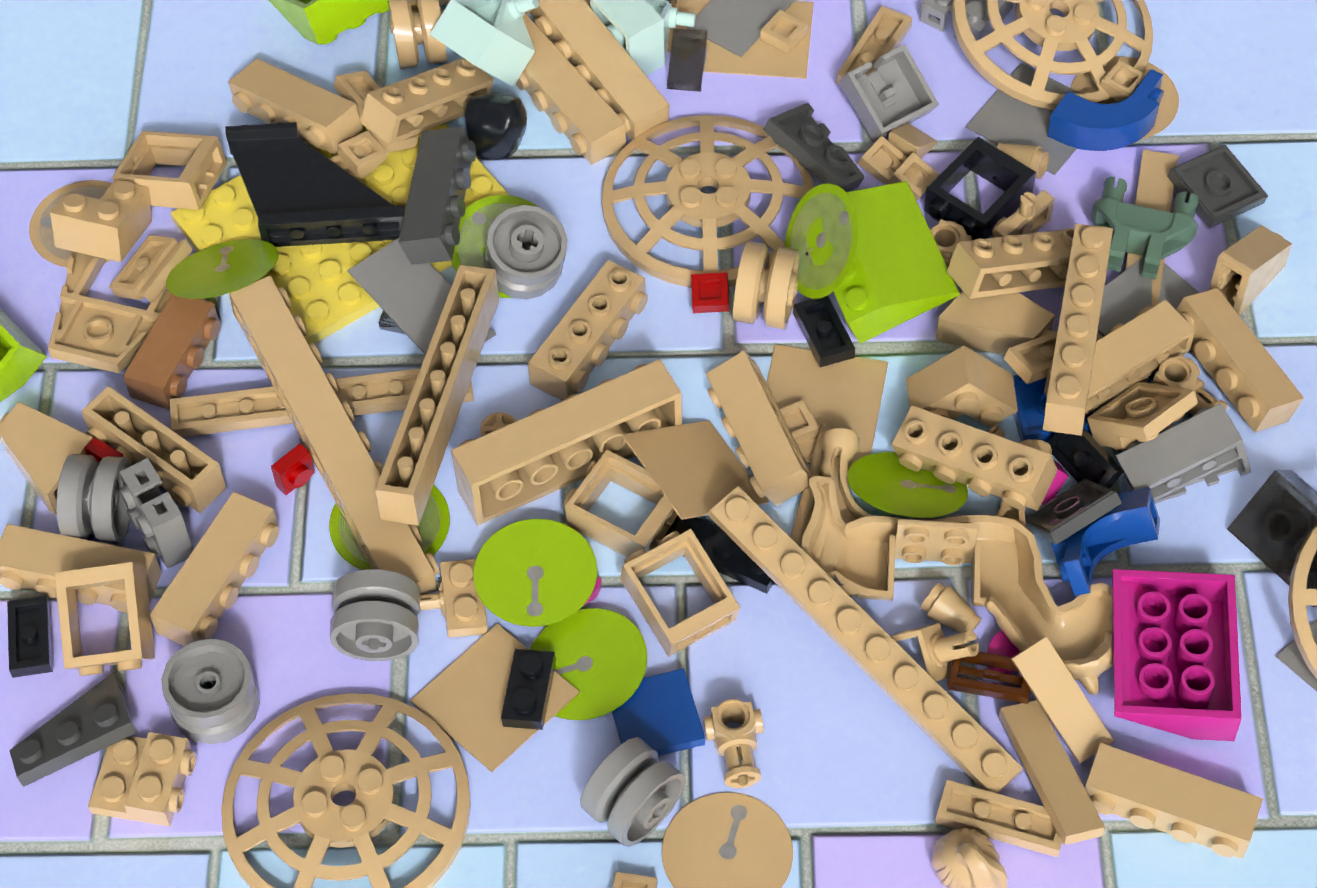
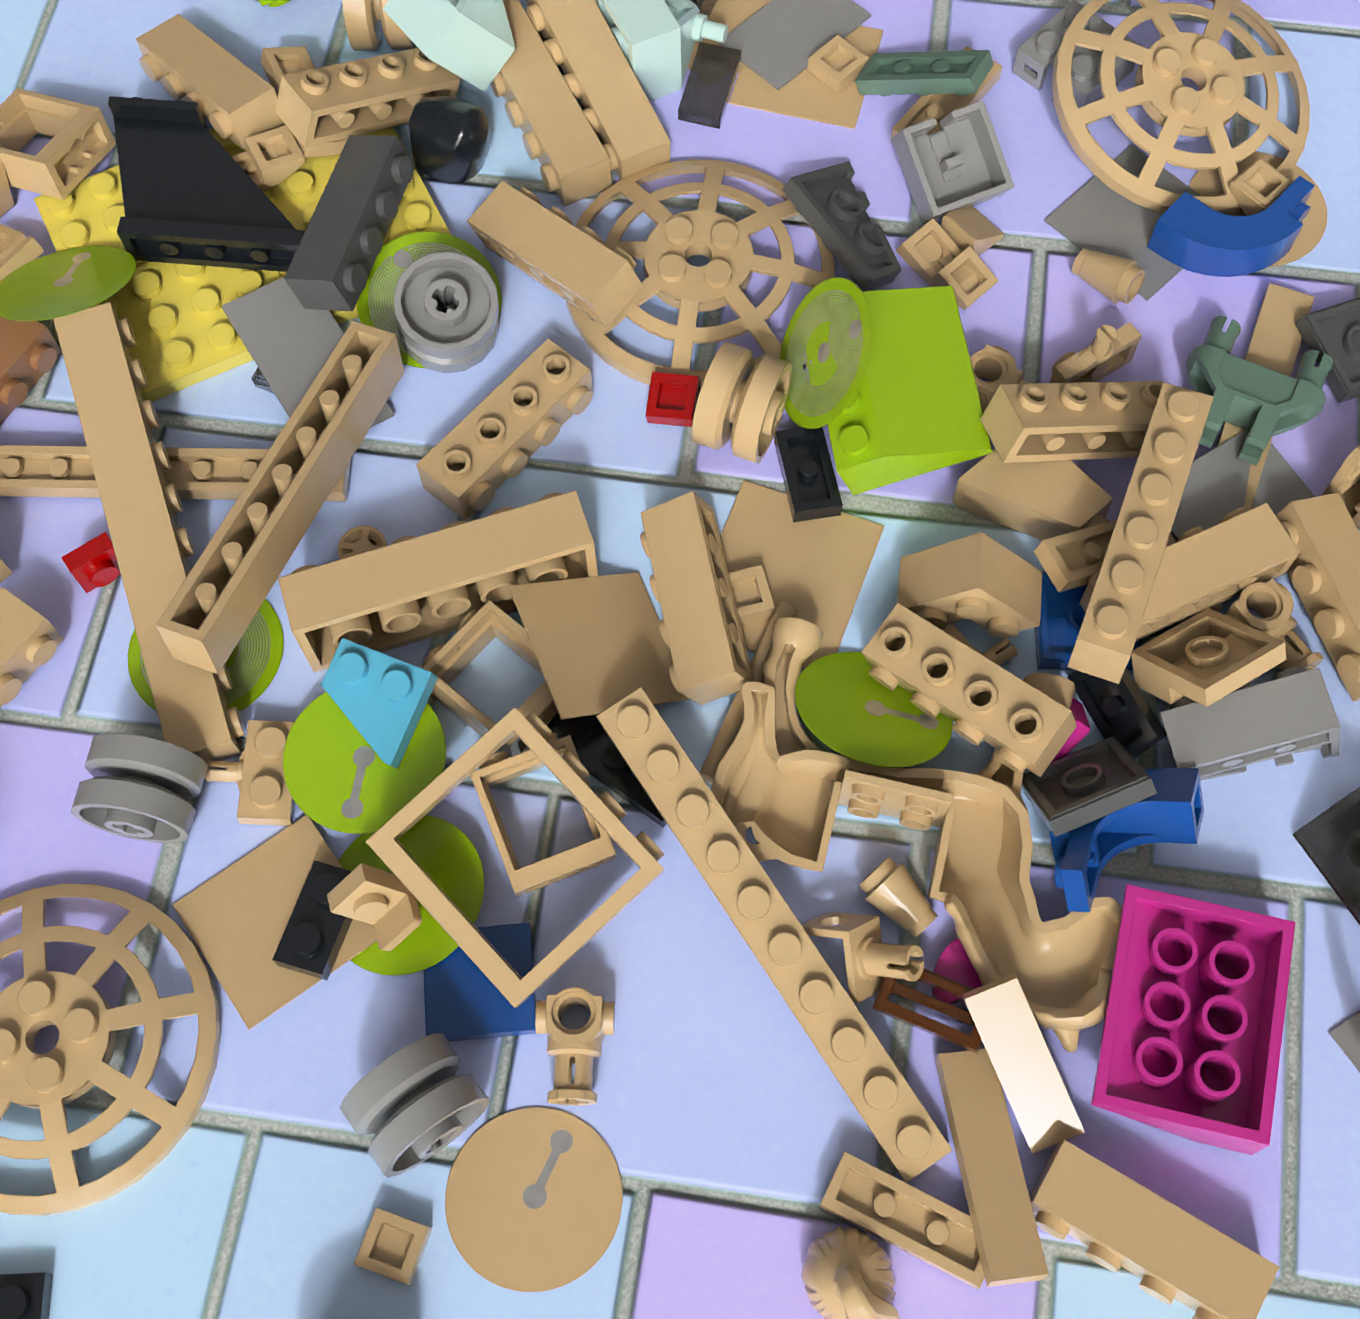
camera: 10 degrees right, 10 degrees up
black window [924,137,1036,240] -> none
none -> medium azure wing [321,638,438,769]
none -> tan bracket [327,863,422,952]
none -> tan window [366,707,664,1008]
none -> tan brick [467,180,643,328]
none -> sand green plate [855,50,994,96]

